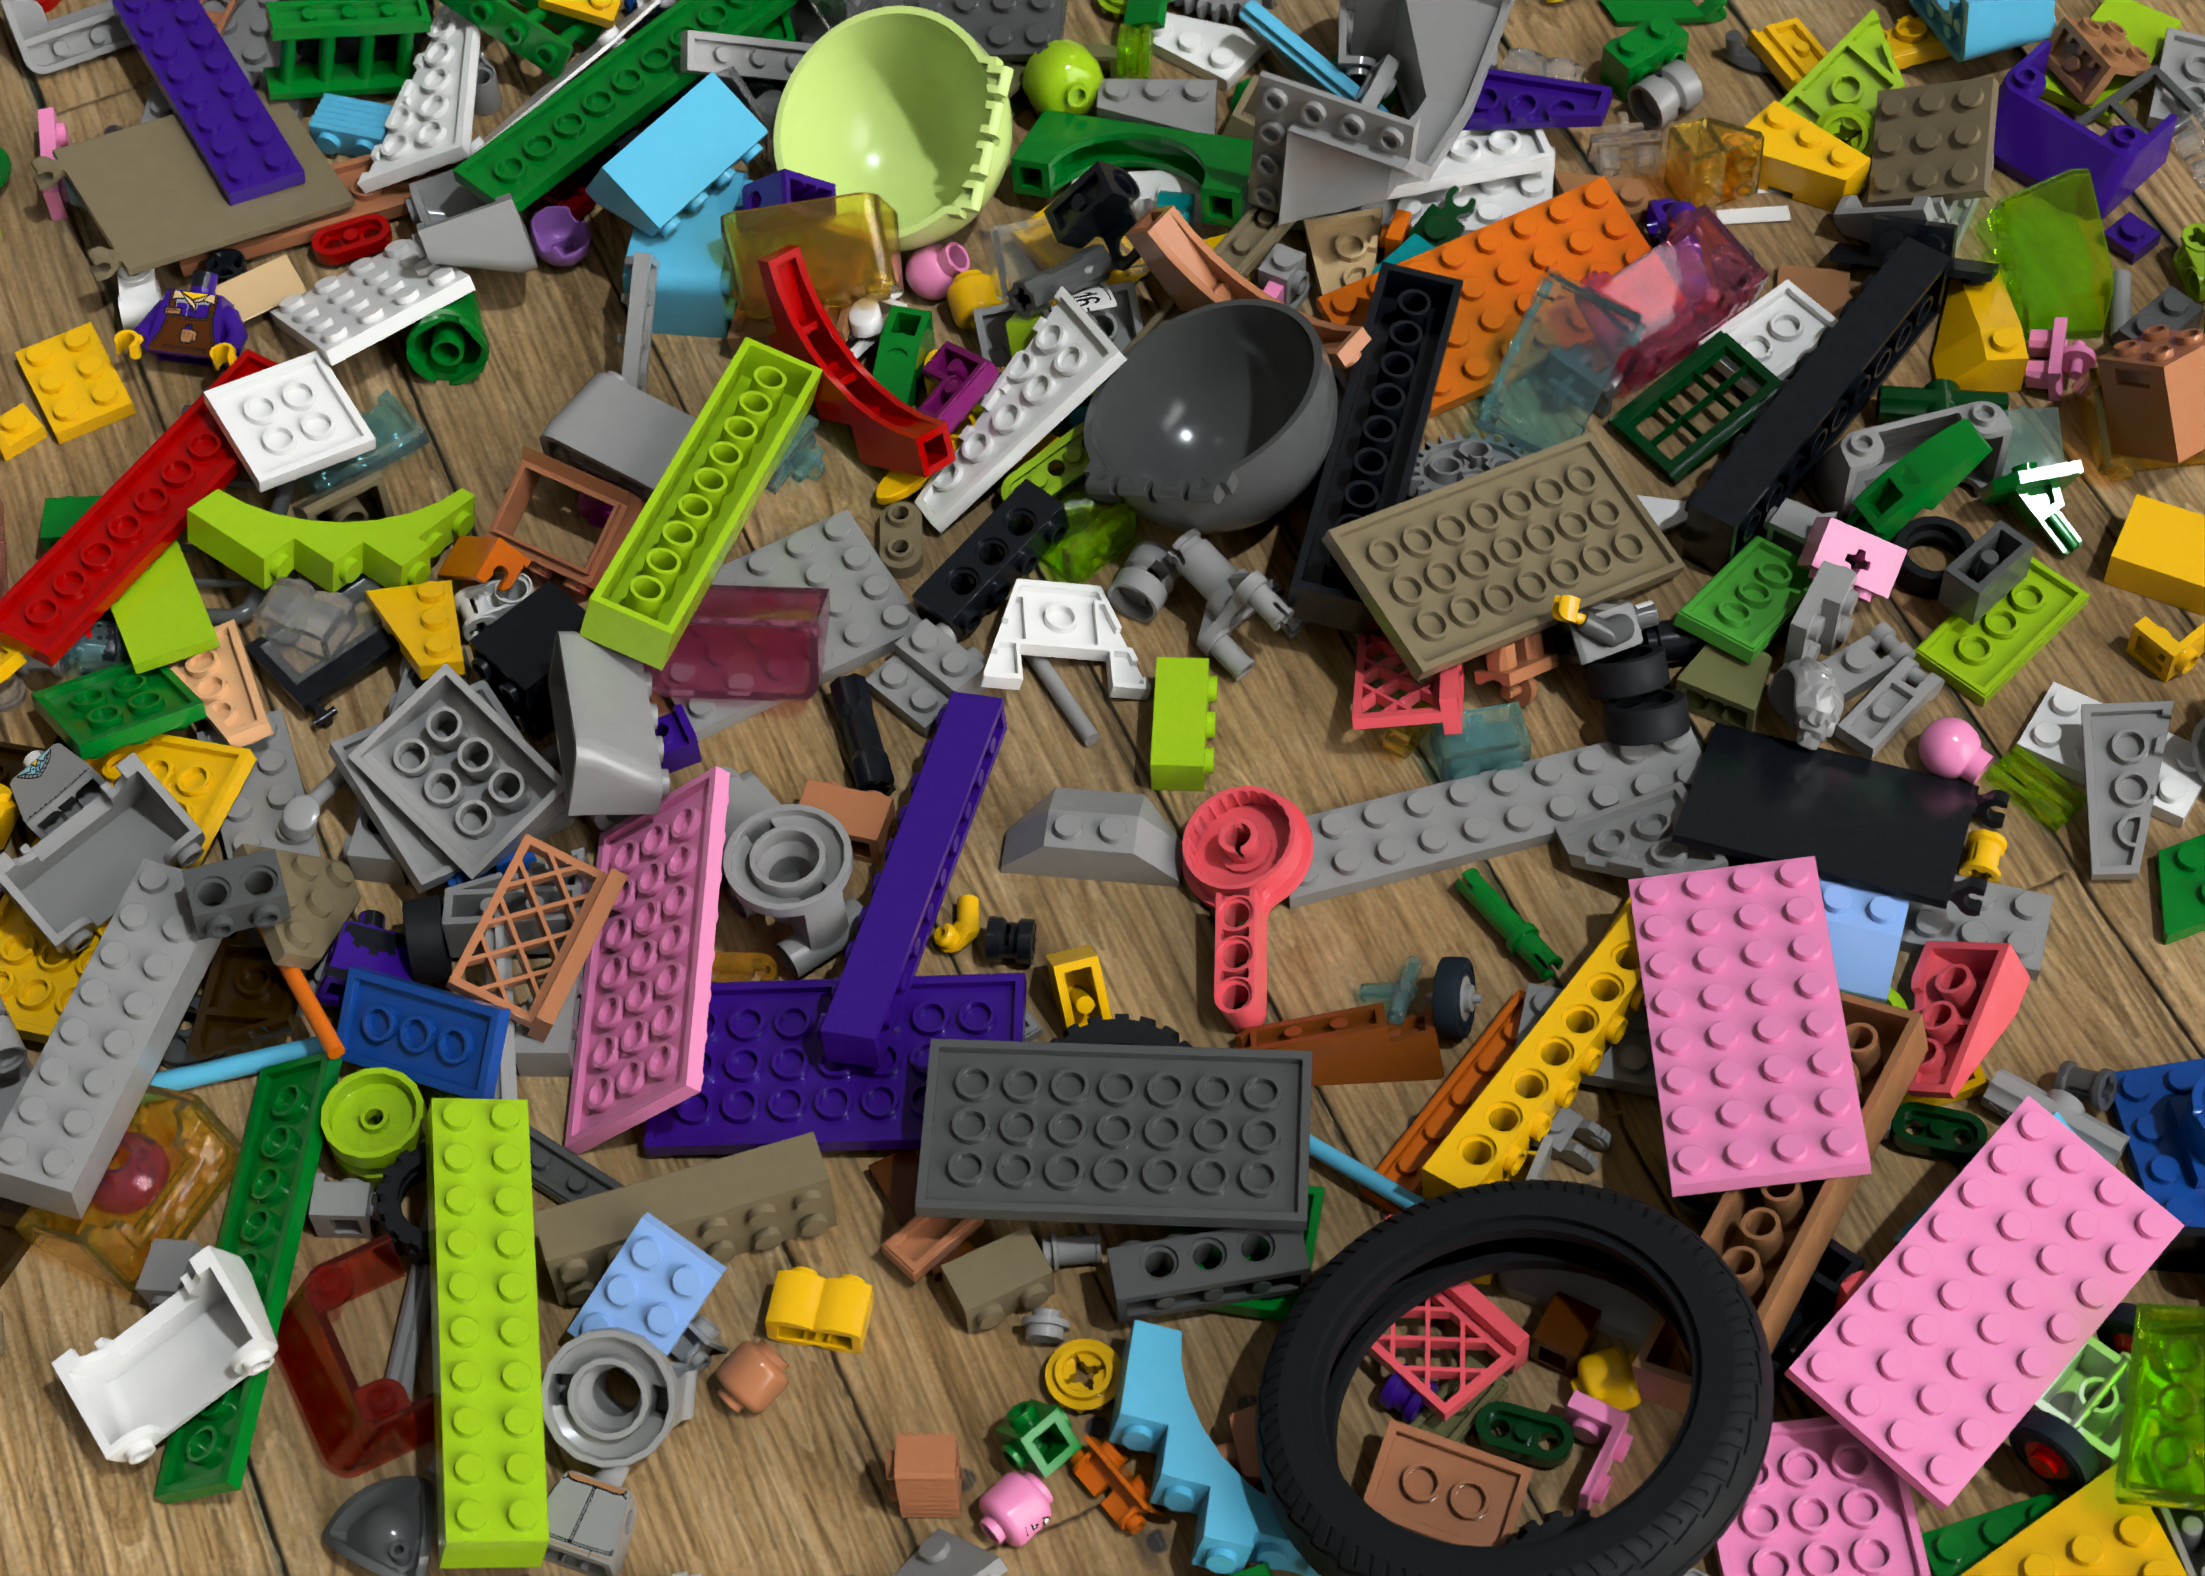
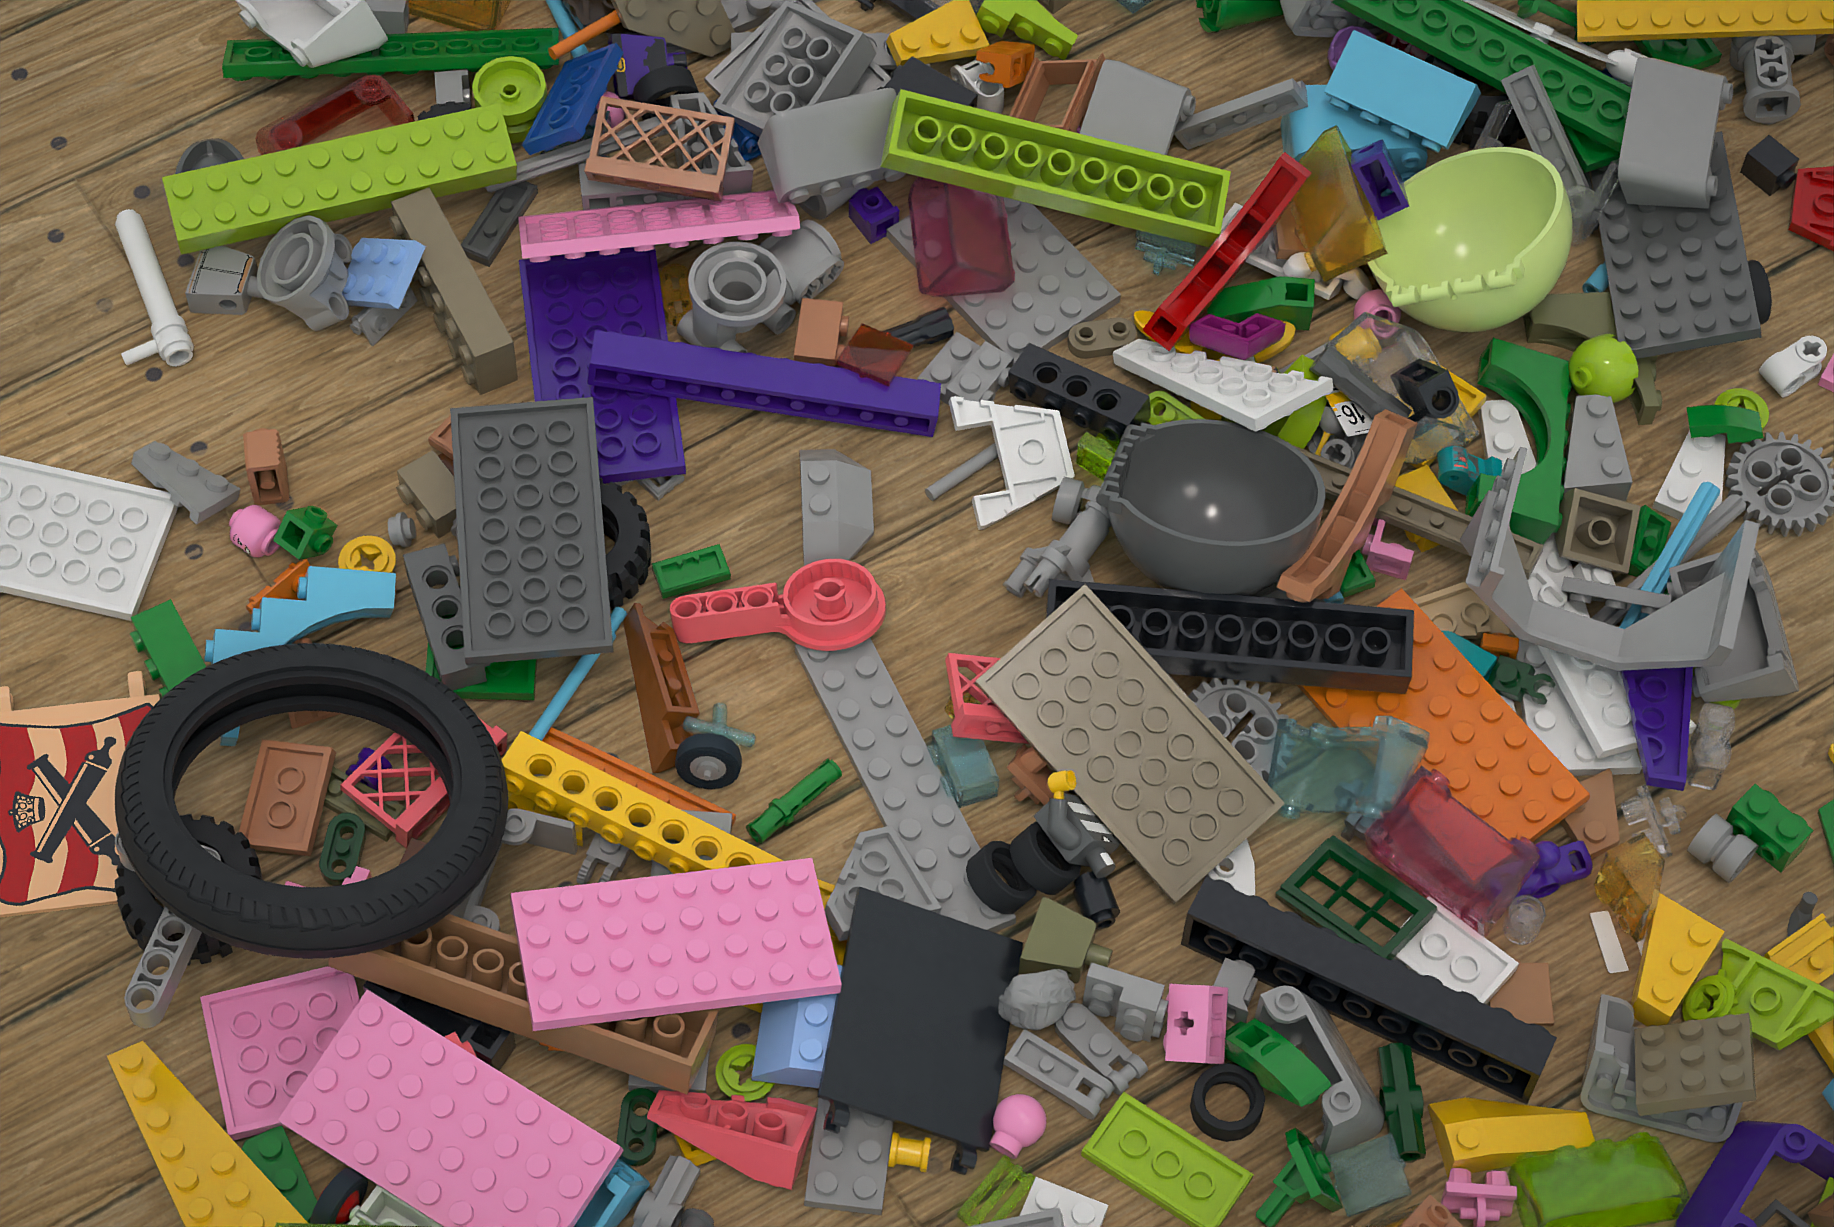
camera: 75 degrees right, 5 degrees up
nougat head [716,1339,789,1413] -> none
yellow brick [765,1267,874,1354] -> none
yellow arm [933,894,980,954] -> none
black wheel [985,916,1037,965] -> none
yellow slope [1045,944,1112,1030] -> none
clear neon green wheel [1117,23,1153,79] -> none
lime brick [1150,657,1218,792] -> none
light grey brick [1258,242,1313,311] -> none
bright green tile [1673,536,1813,664] -> none
black bracket [1829,214,1999,286] -> none
dark grey brick [1938,520,2035,625] -> none
none -> green plate [652,544,731,599]
none -> clear red piece [837,323,914,386]
none -> light grey bush [1321,439,1356,468]

